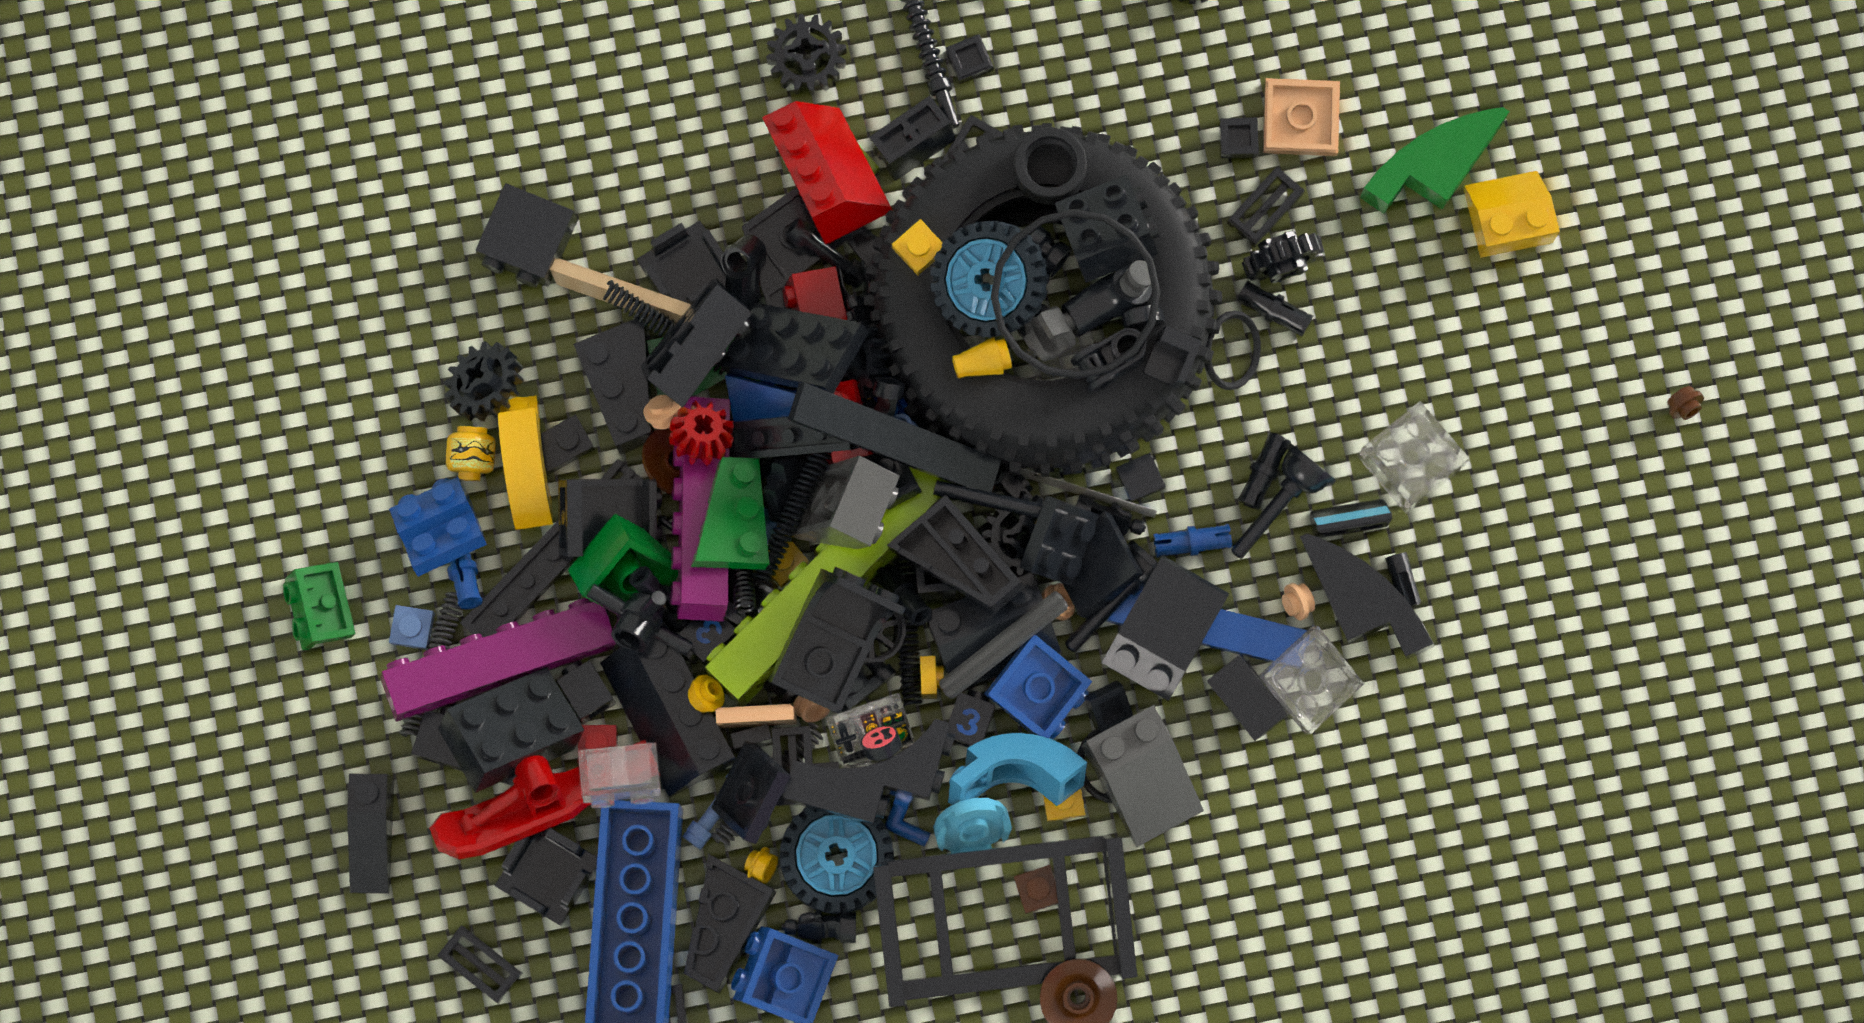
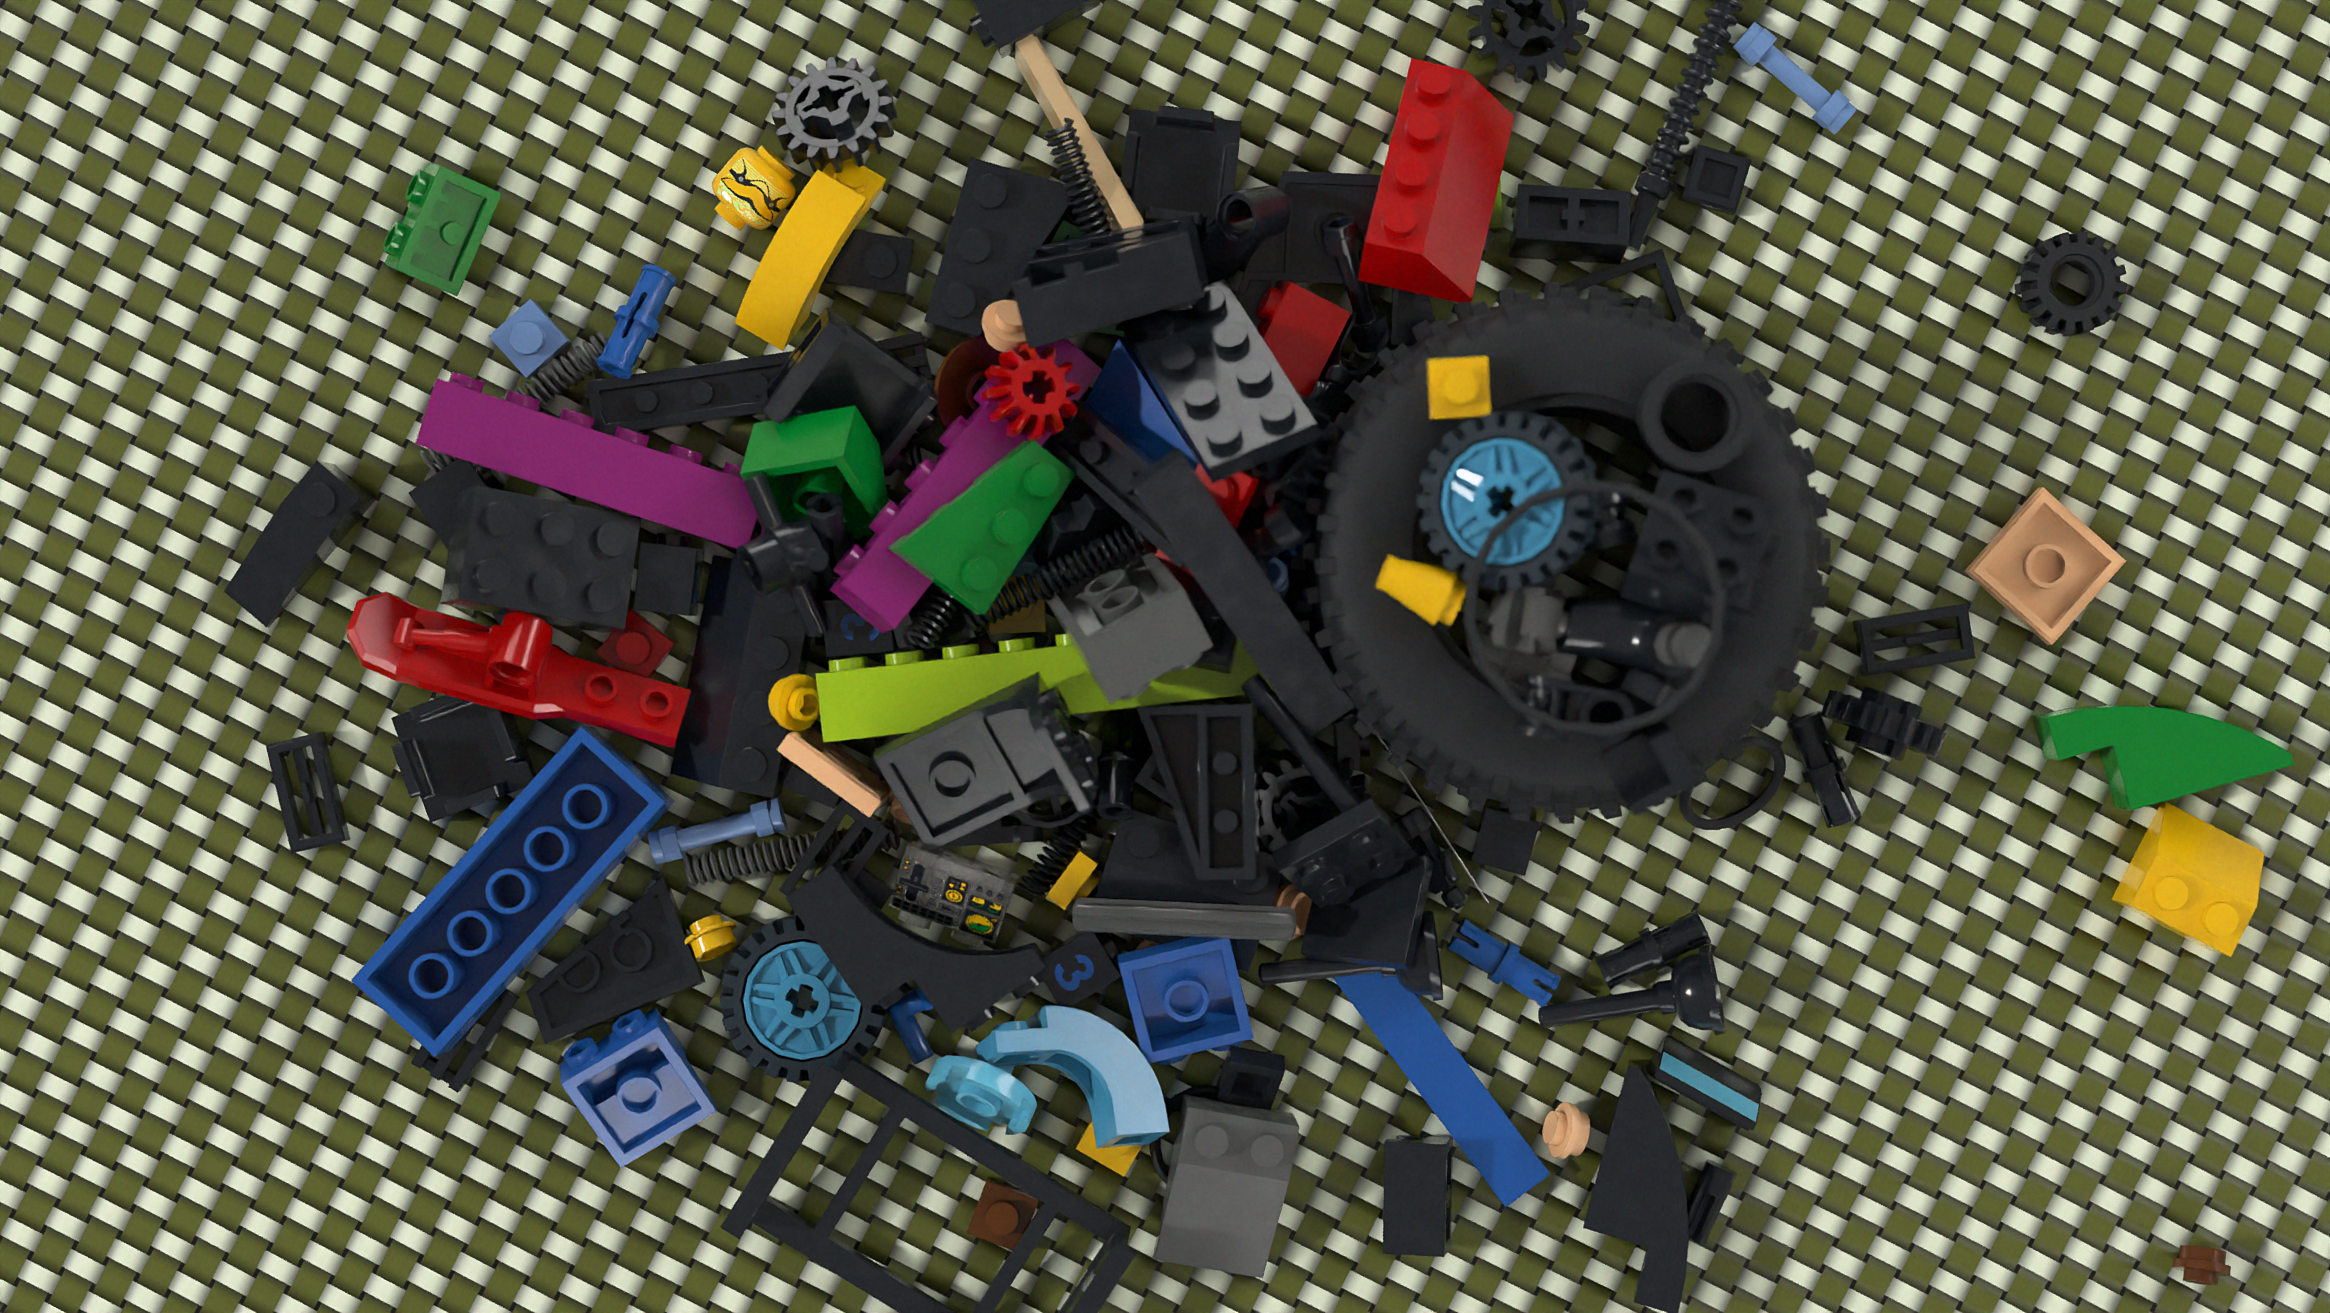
camera: 40 degrees right, 10 degrees up
blue plate [389,477,487,577] -> none
clear brick [578,743,661,808] -> none
black plate [711,740,791,844] -> none
black piece [782,910,856,944] -> none
tile [861,725,902,761] -> none
black slope [1102,555,1230,701] -> none
black plate [1219,117,1259,158] -> none
clear plate [1259,626,1364,734] -> none
clear brick [1357,401,1470,514] -> none

